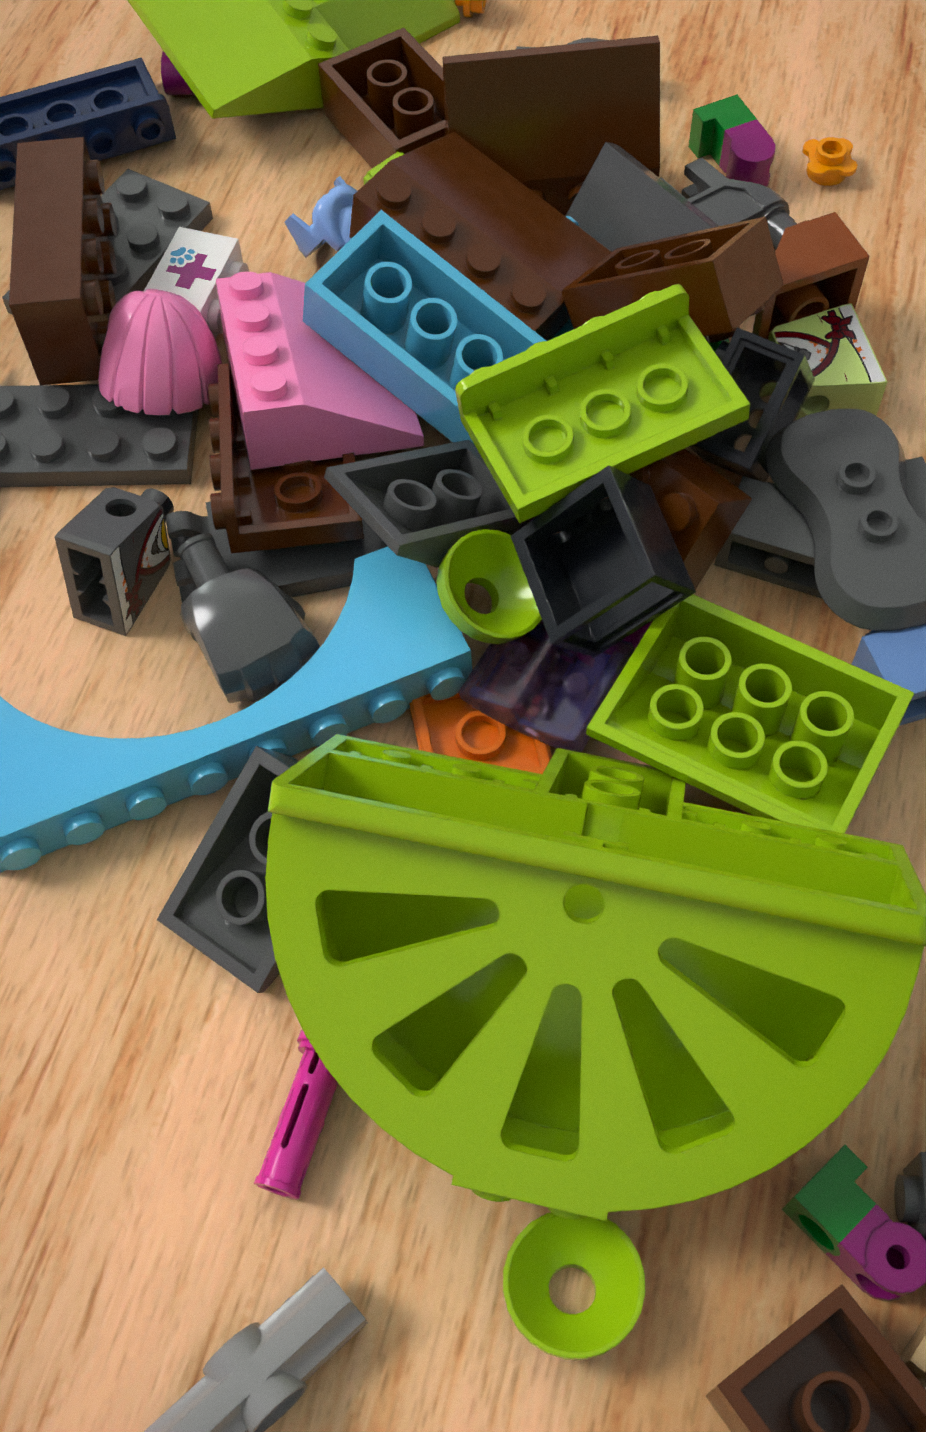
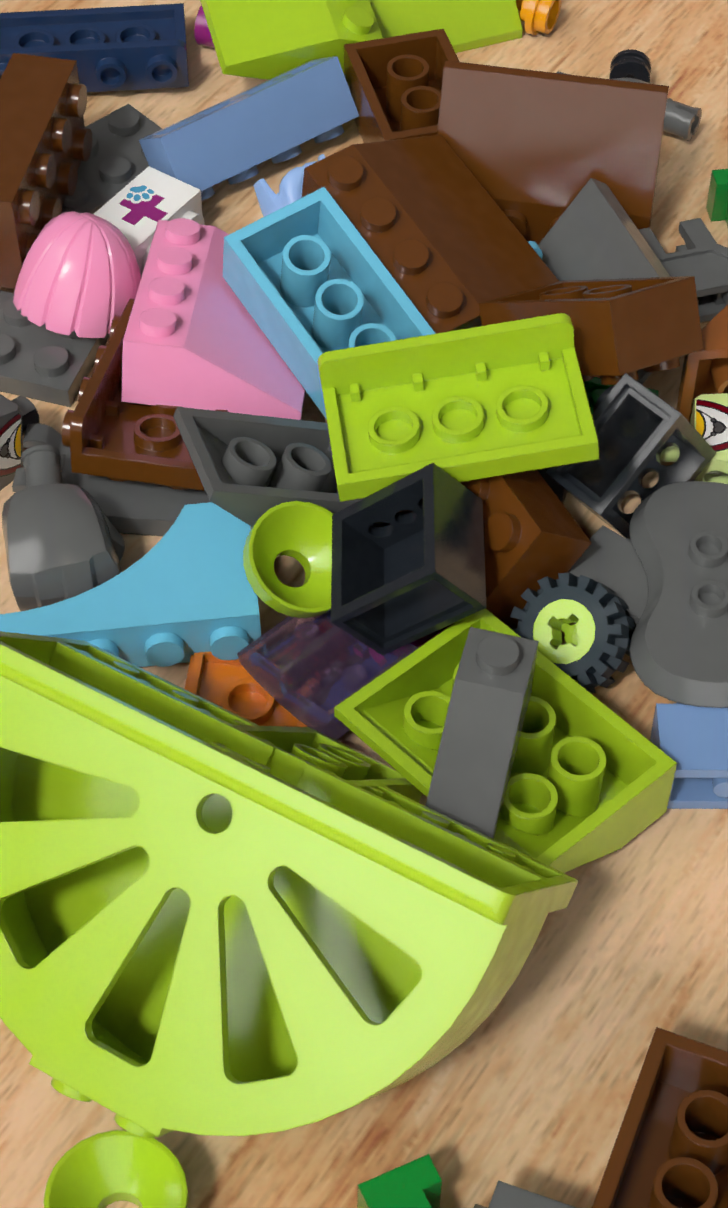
camera: 15 degrees right, 10 degrees down
none -> medium blue brick [139,56,359,201]
none -> dark grey slope [426,627,539,839]
none -> black wheel [510,573,635,694]
none -> black piece [609,49,651,83]

